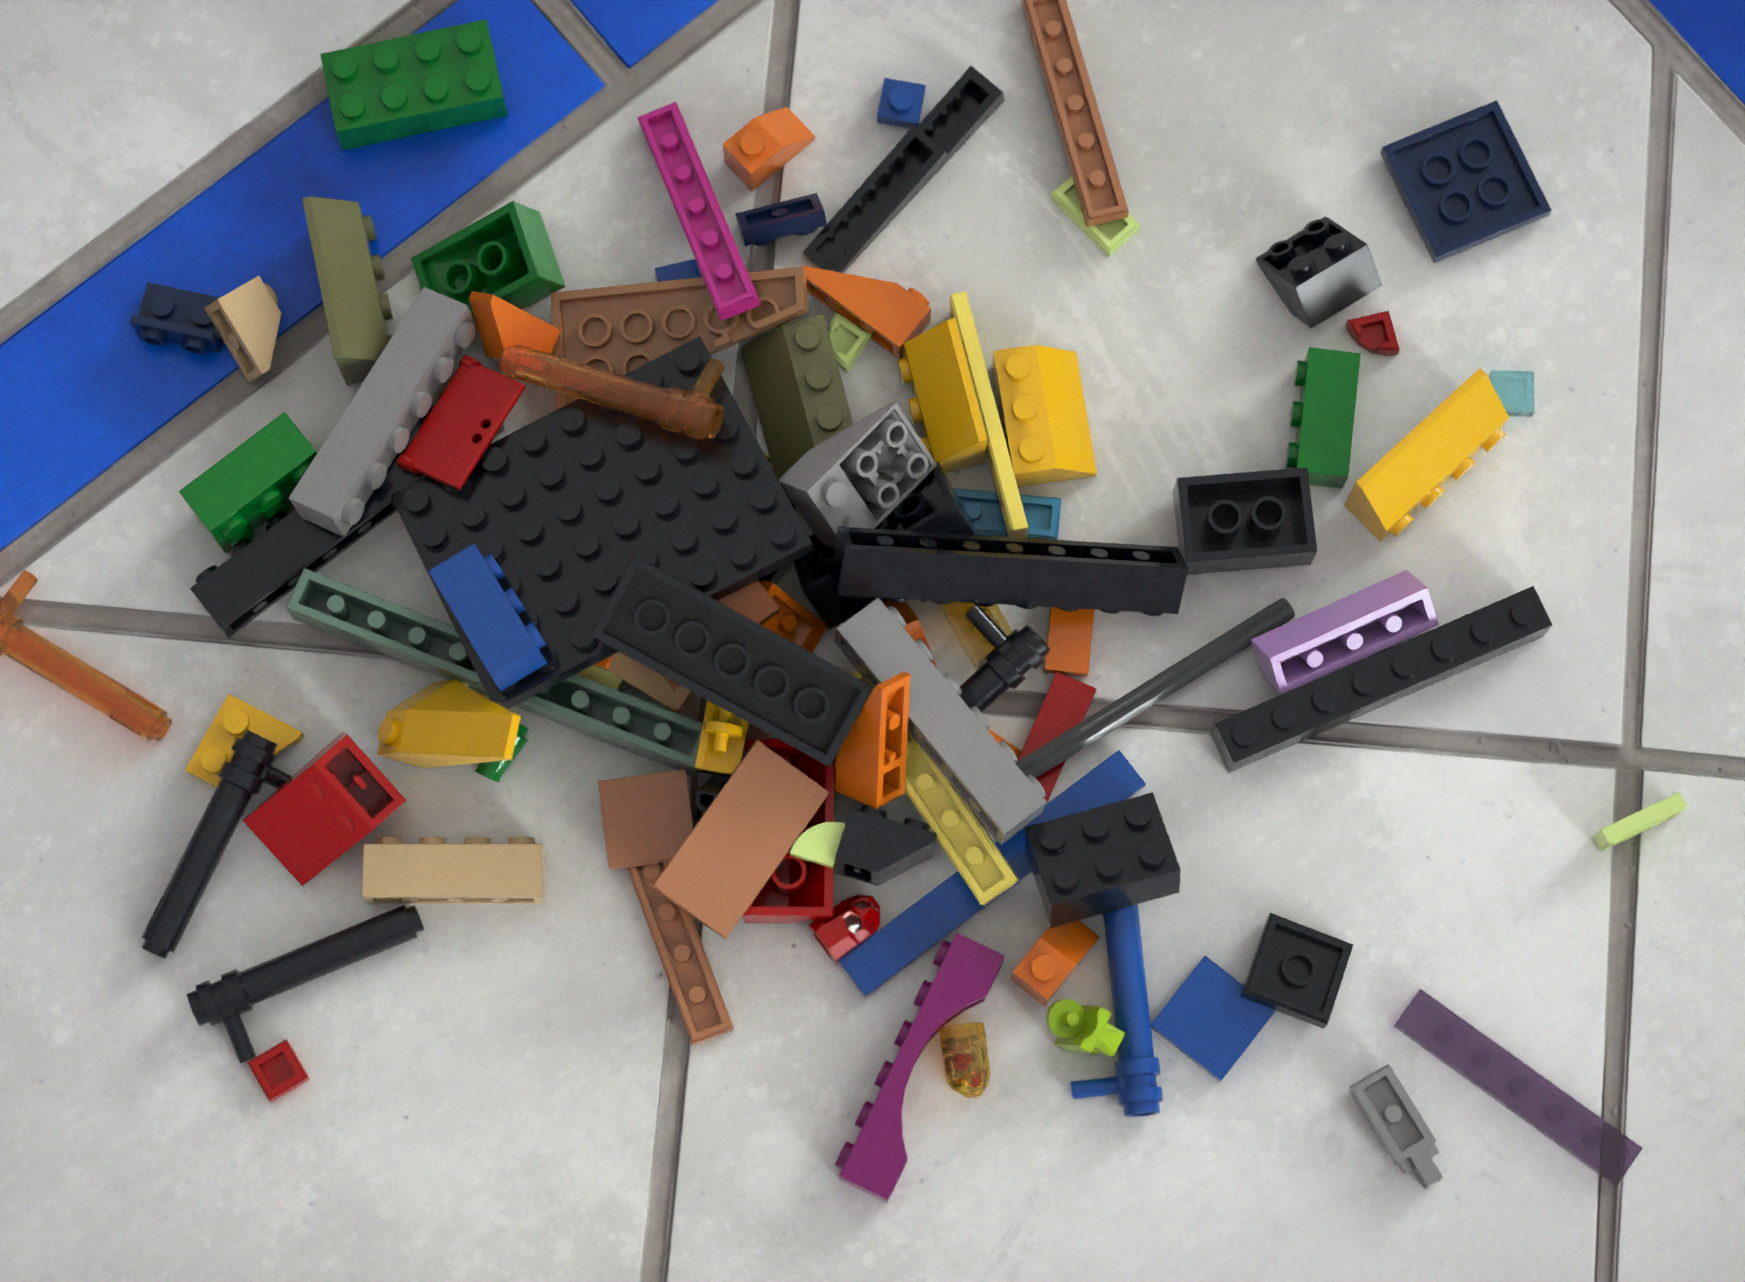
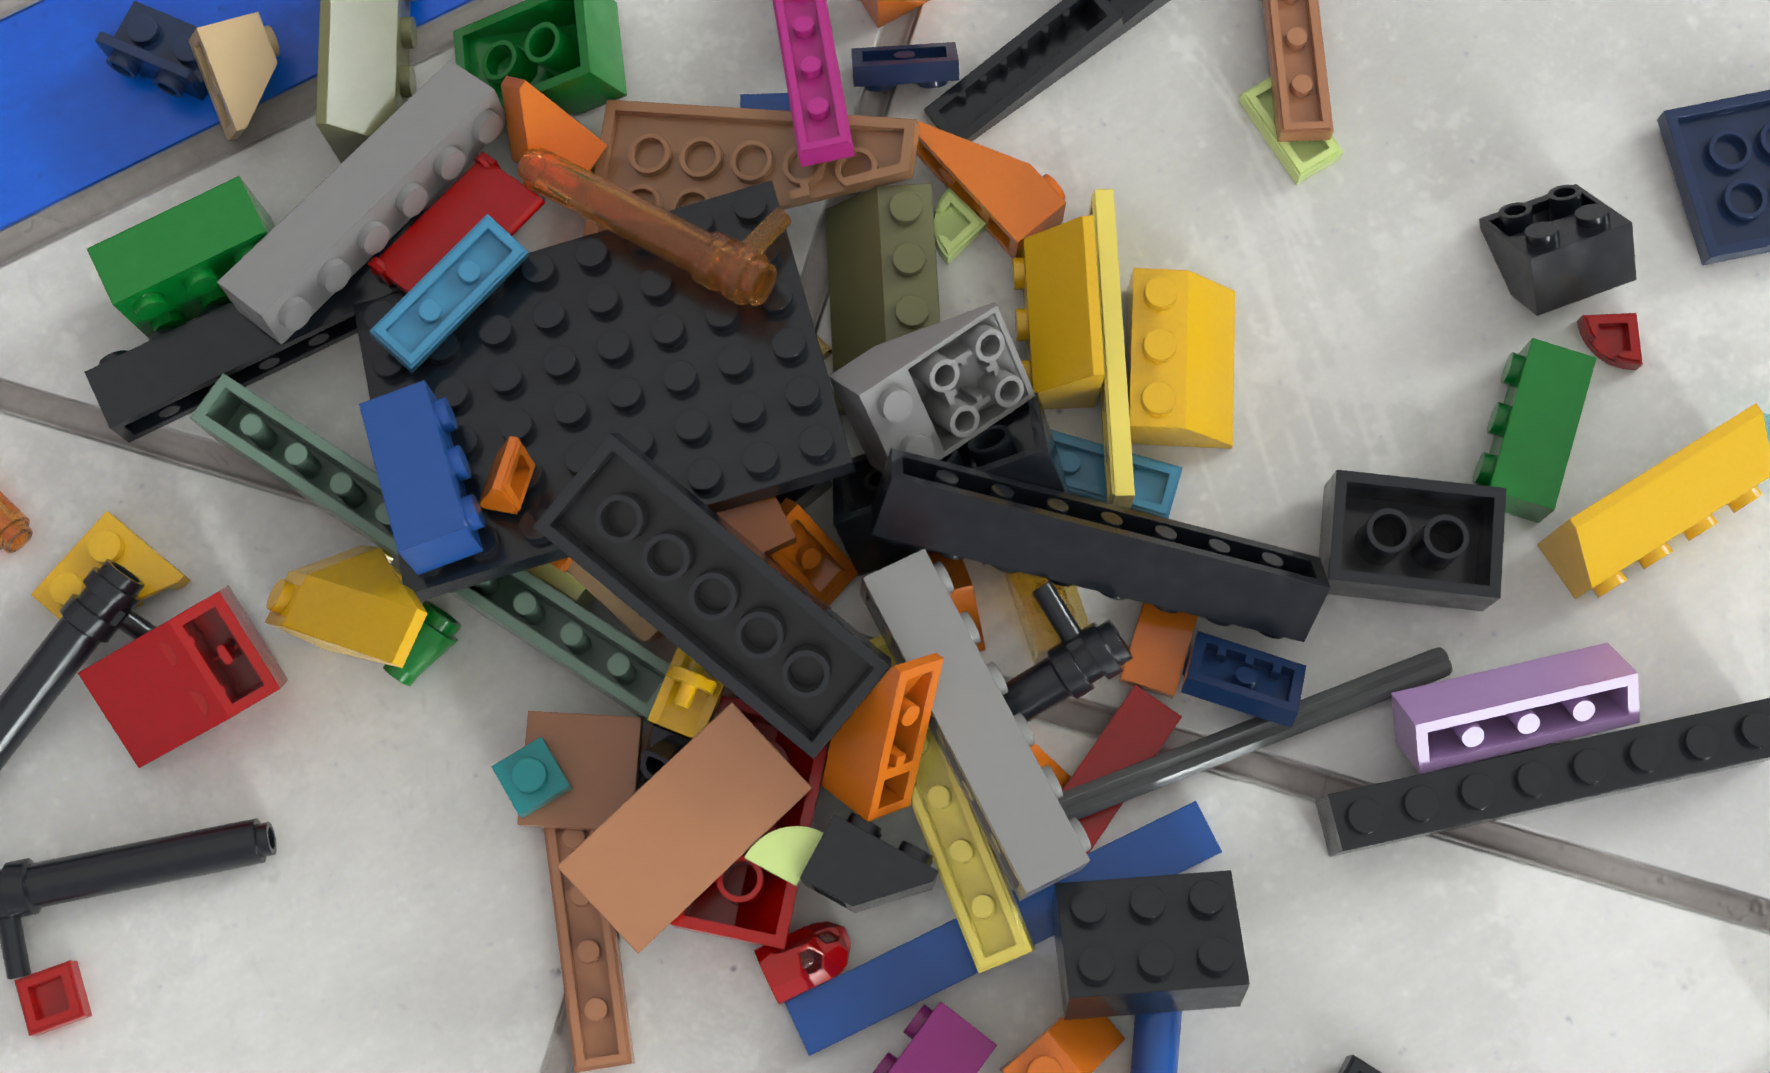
camera: 15 degrees right, 0 degrees up
tan brick [362,837,546,904] -> none
none -> dark azure tile [370,214,529,373]
none -> orange slope [479,436,536,514]
none -> teal plate [491,737,573,818]
none -> dark blue bracket [1181,631,1307,728]

